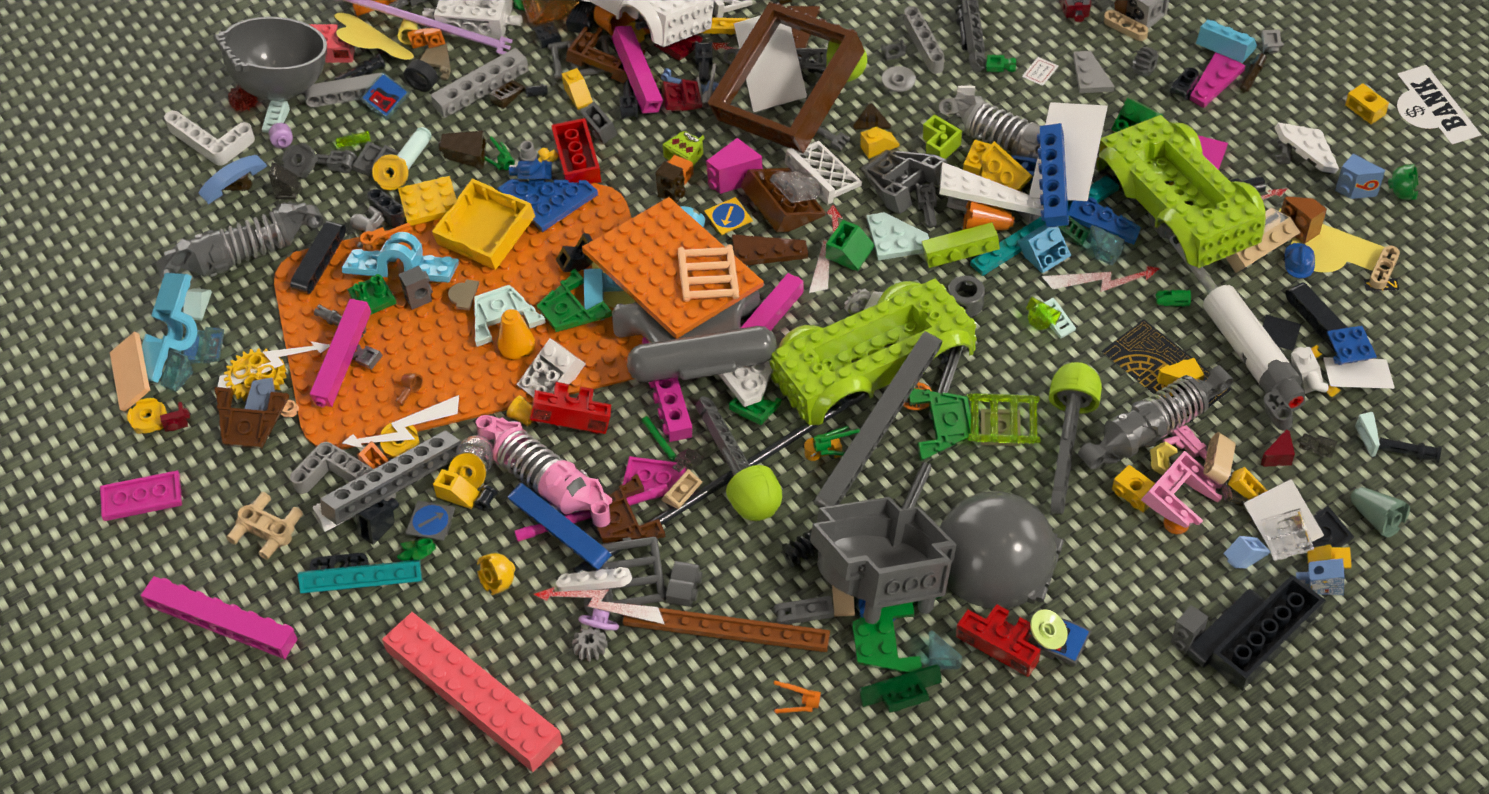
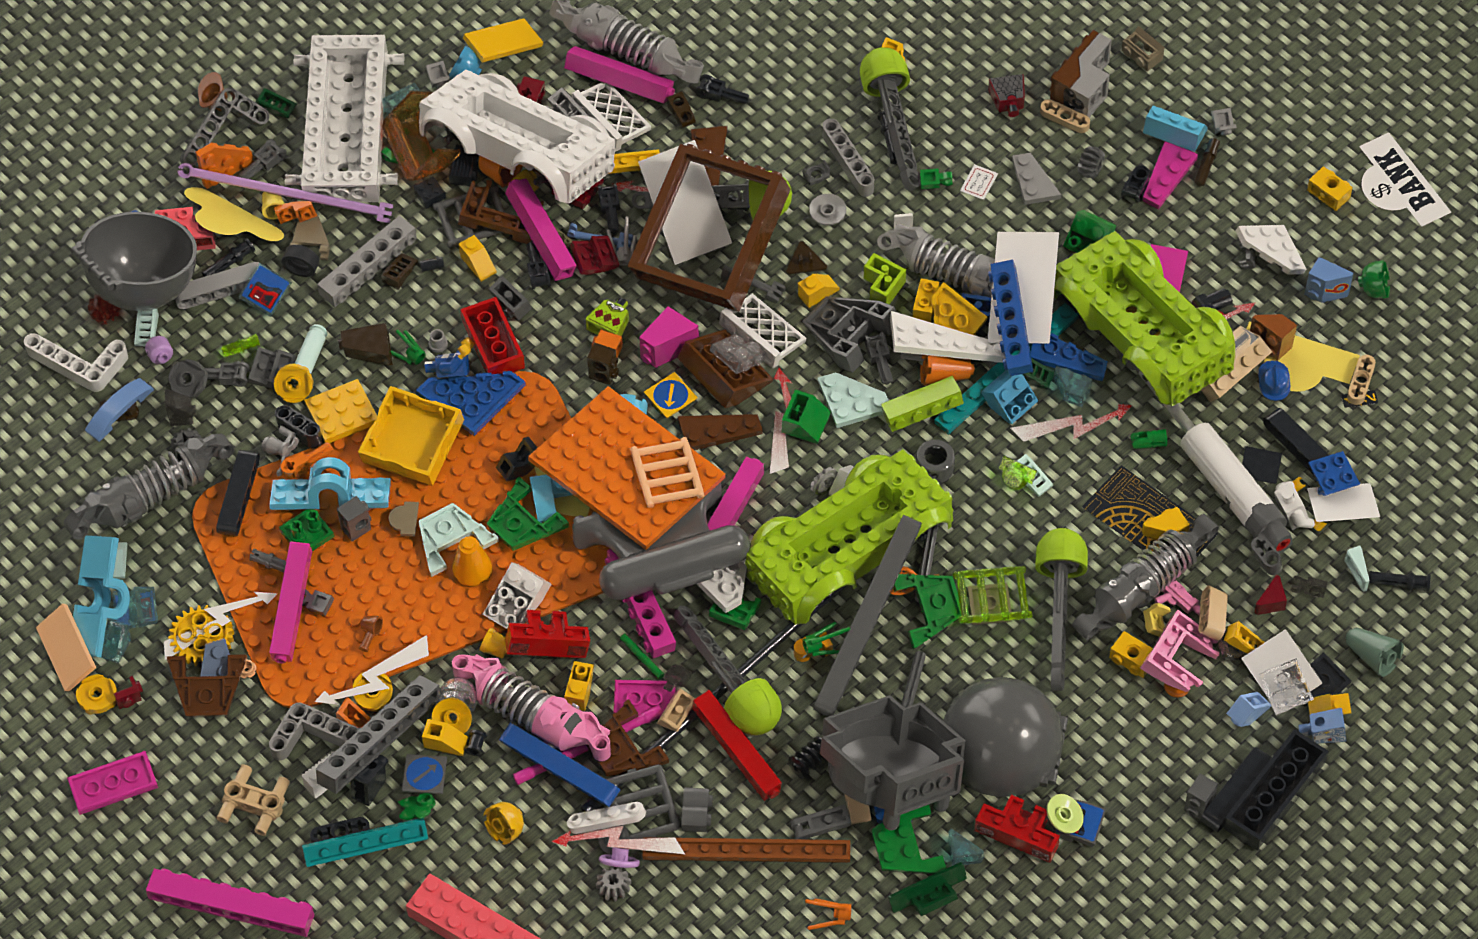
camera: 10 degrees left, 5 degrees up
none -> yellow slope [564,661,594,711]
none -> red brick [692,690,782,801]

